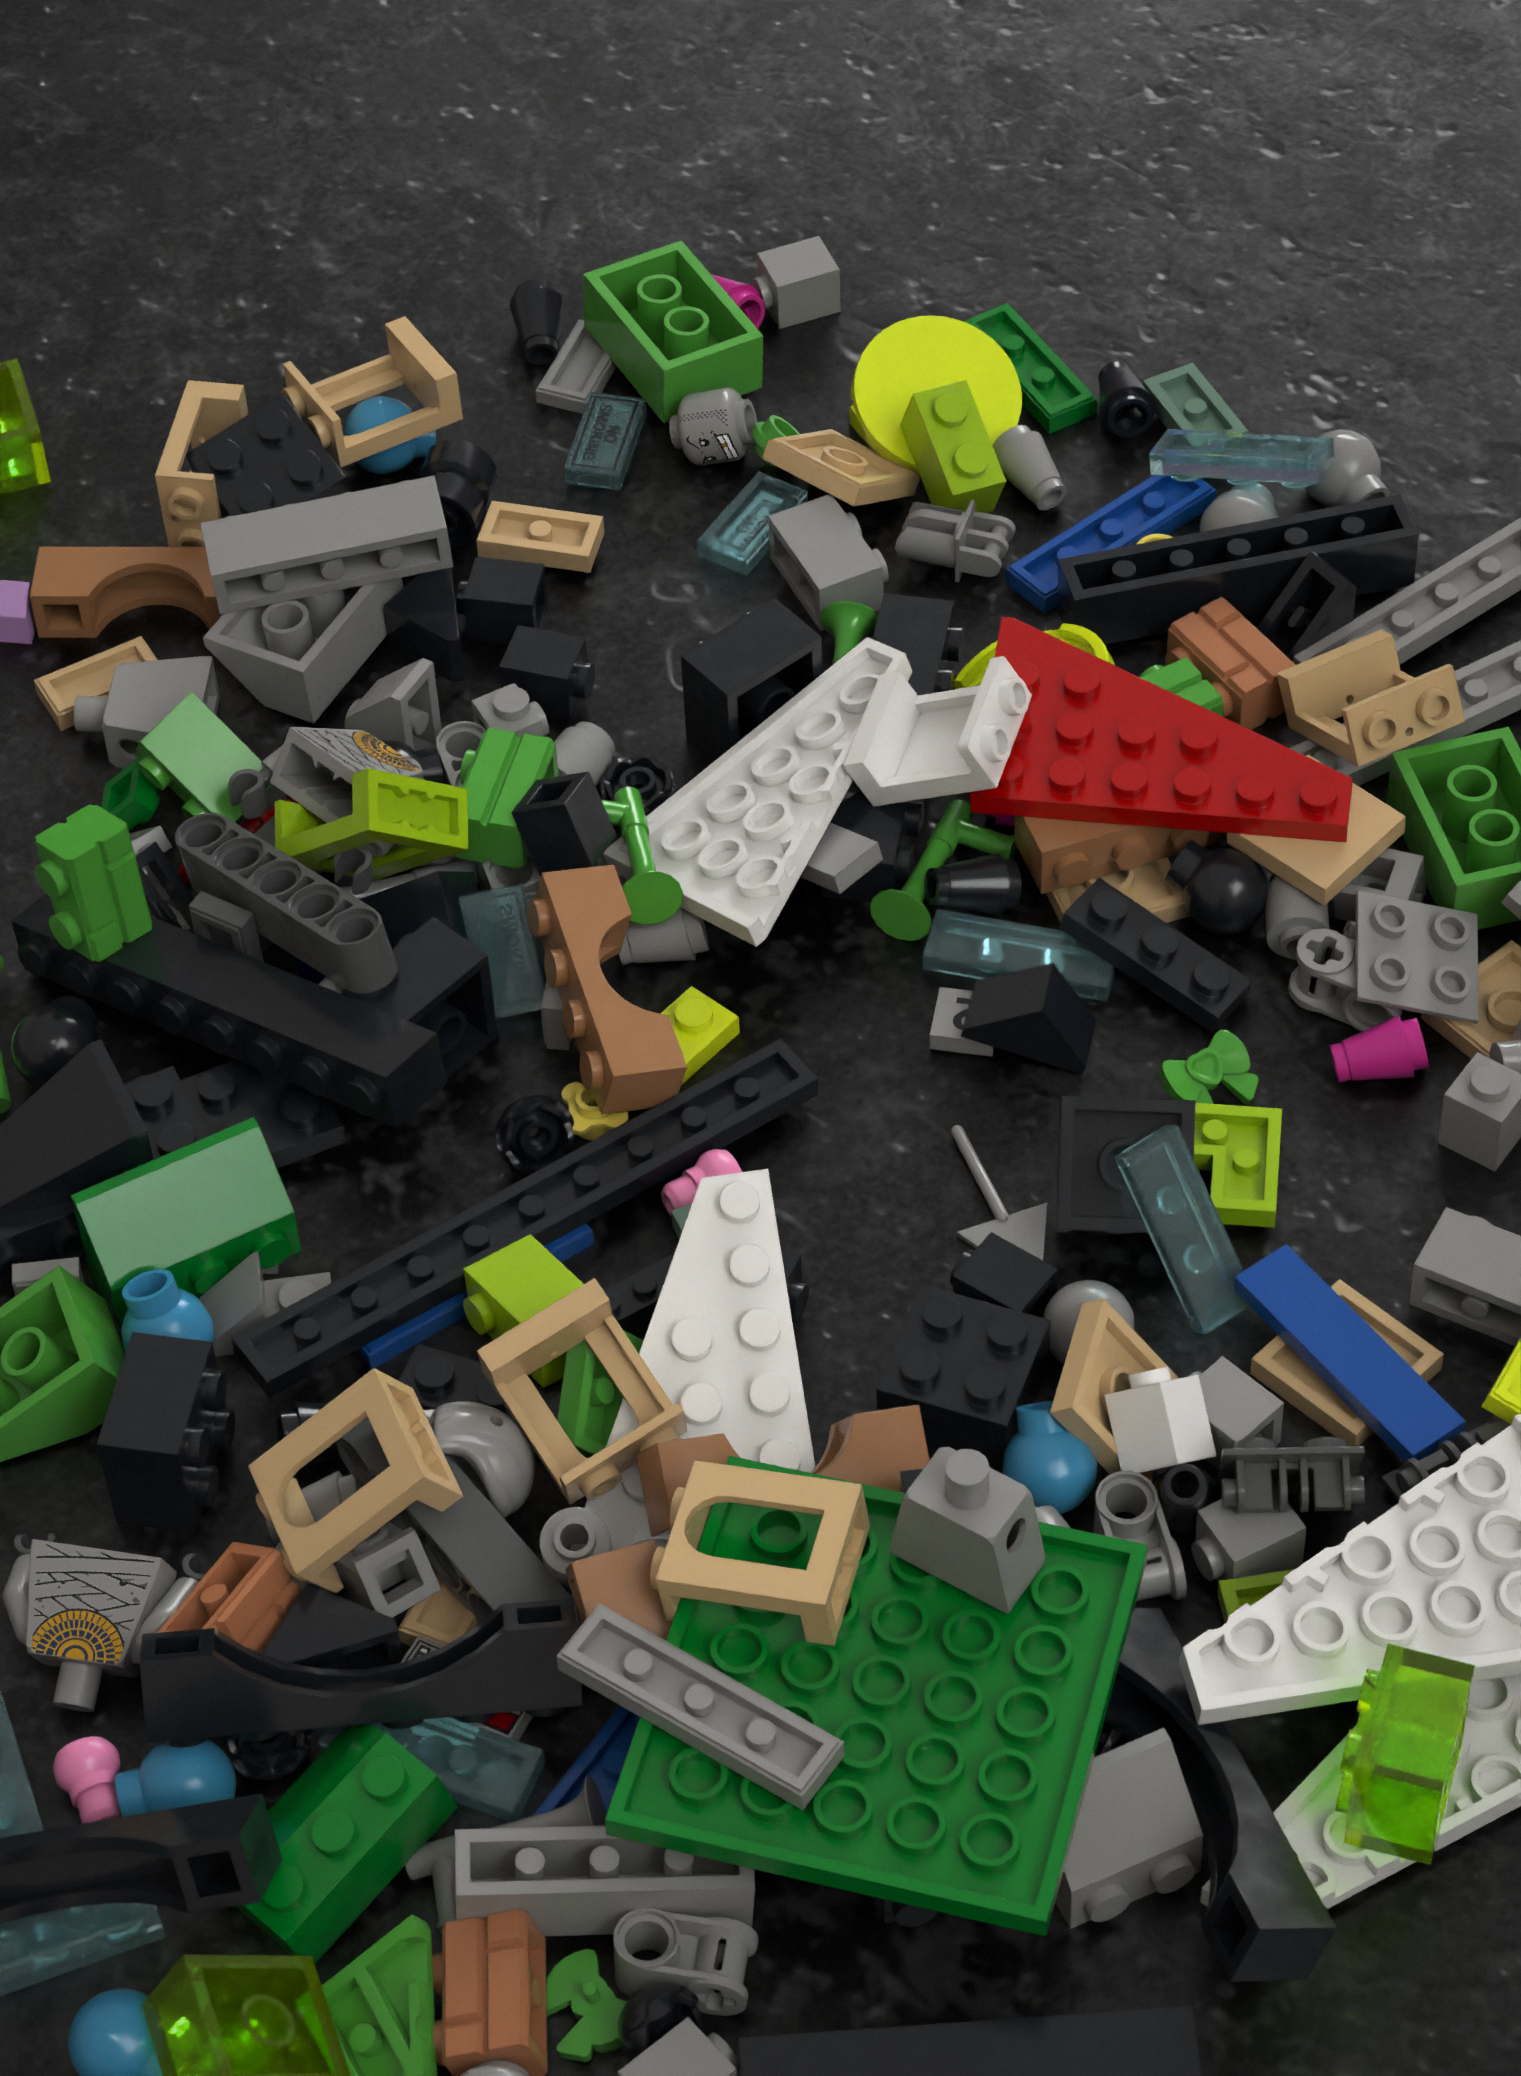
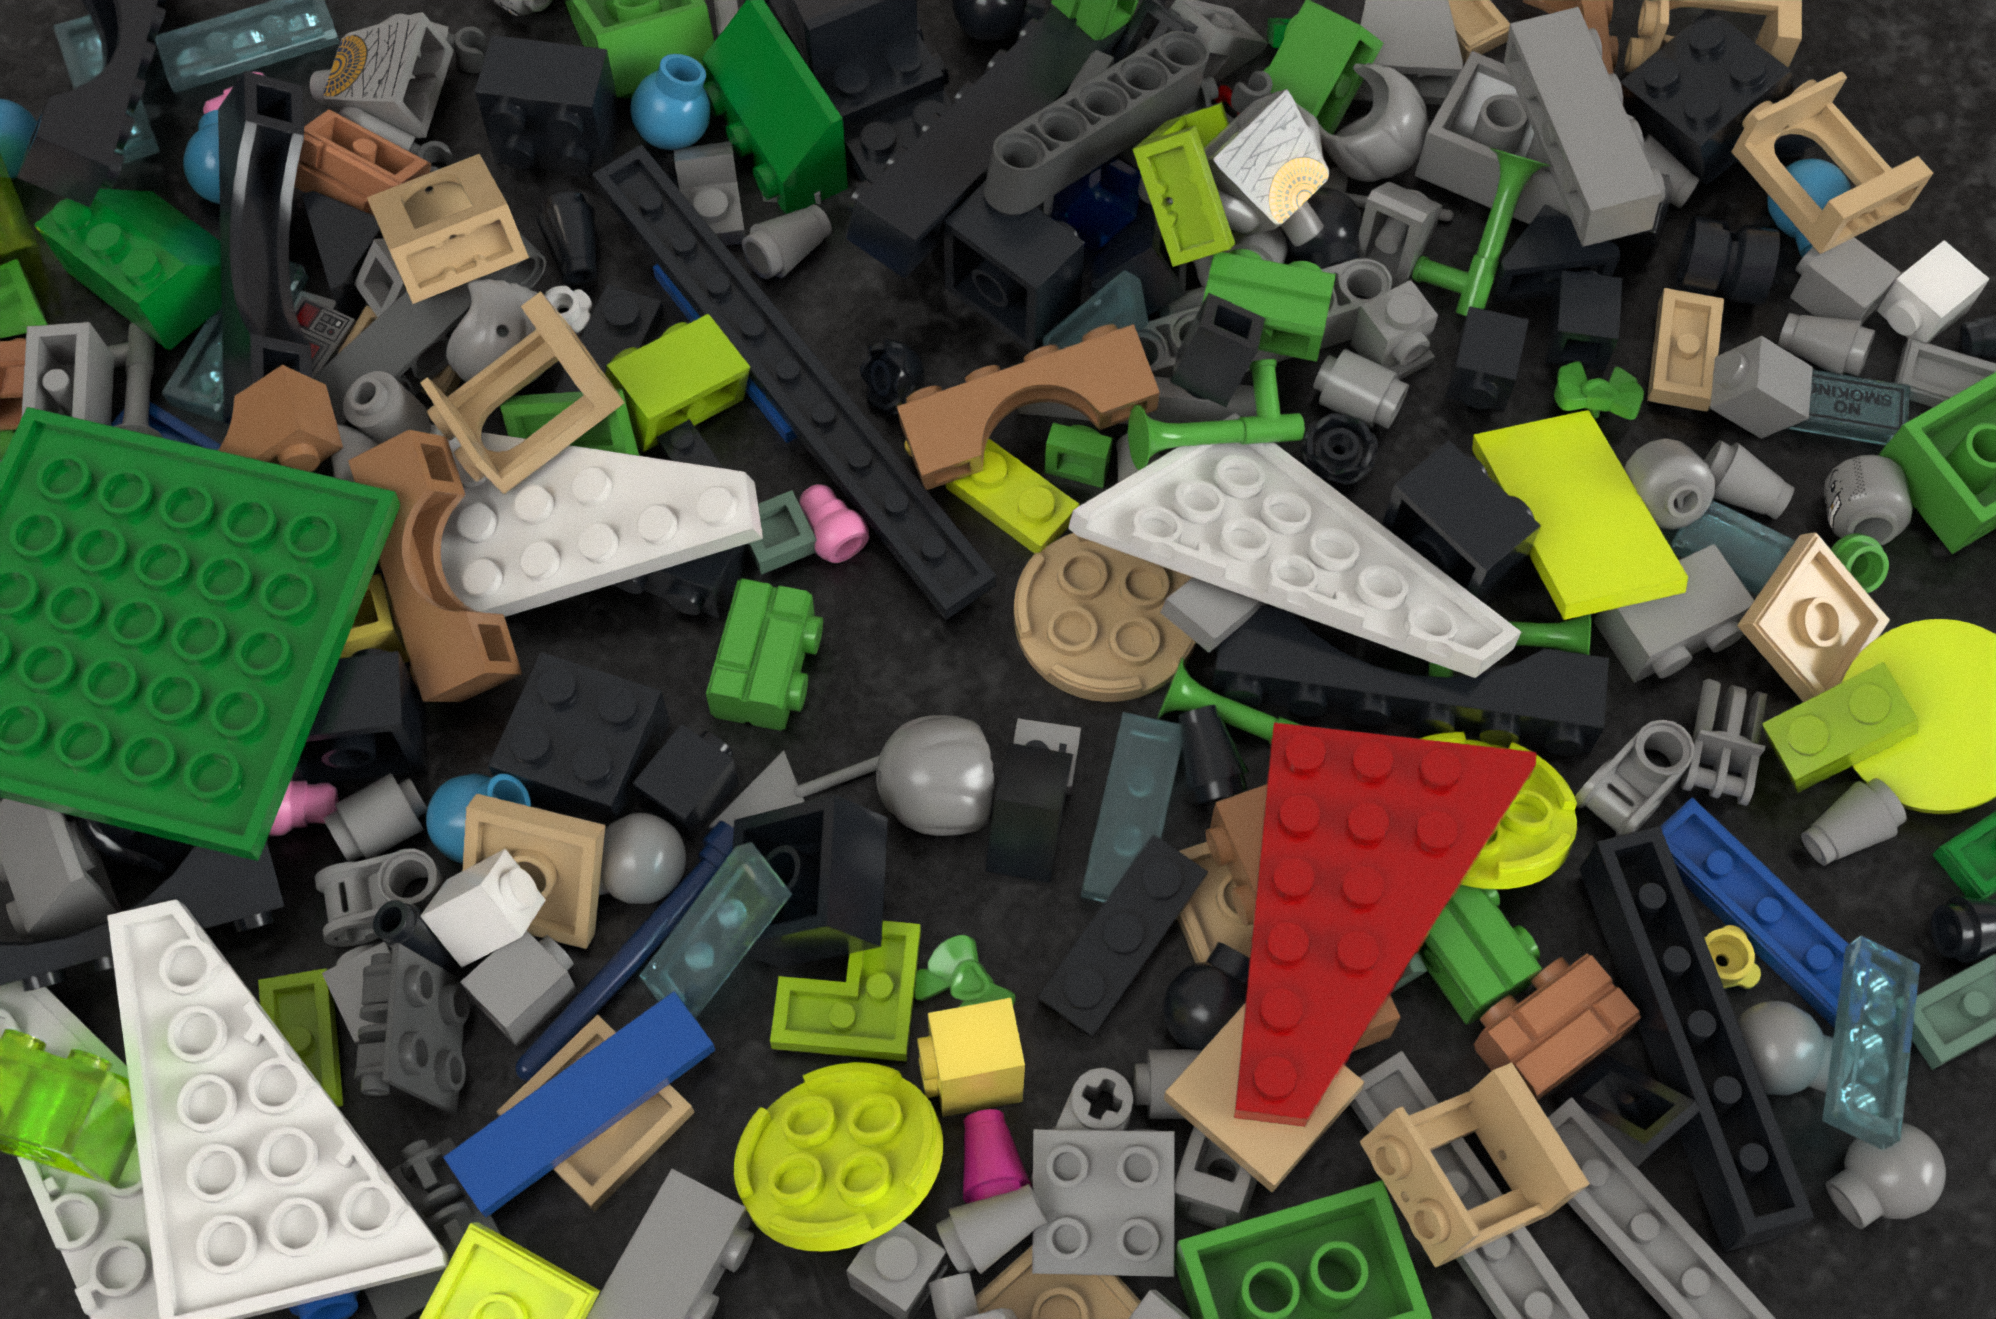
camera: 85 degrees right, 15 degrees up
light grey tile [556,1603,845,1810] -> none
tan panel [650,1460,870,1646] -> none
white panel [843,656,1032,807] -> none
light grey torso [889,1447,1046,1614] -> none
none -> dark blue piece [515,821,734,1082]
none -> bright green brick [706,578,823,731]
none -> neon yellow tile [734,1062,943,1252]
none -> light grey cone [742,204,832,279]
none -> light grey piece [876,715,995,836]
none -> light yellow brick [917,998,1025,1117]
none -> light grey cone [936,1184,1048,1274]
none -> tan tile [1014,533,1197,702]
none -> bright green plate [1045,422,1113,488]
none -> light grey piece [1319,63,1429,182]
none -> bright green piece [1412,148,1551,316]
none -> neon yellow tile [1472,410,1688,620]
none -> bright green piece [1554,361,1644,420]
none -> light grey piece [1575,720,1695,837]
none -> light grey head [1624,438,1715,530]
none -> light grey cone [1704,440,1795,519]
none -> light grey brick [1710,336,1813,439]
none -> light grey cone [1778,313,1875,378]
none -> light grey brick [1790,237,1901,324]
none -> white brick [1877,240,1989,344]

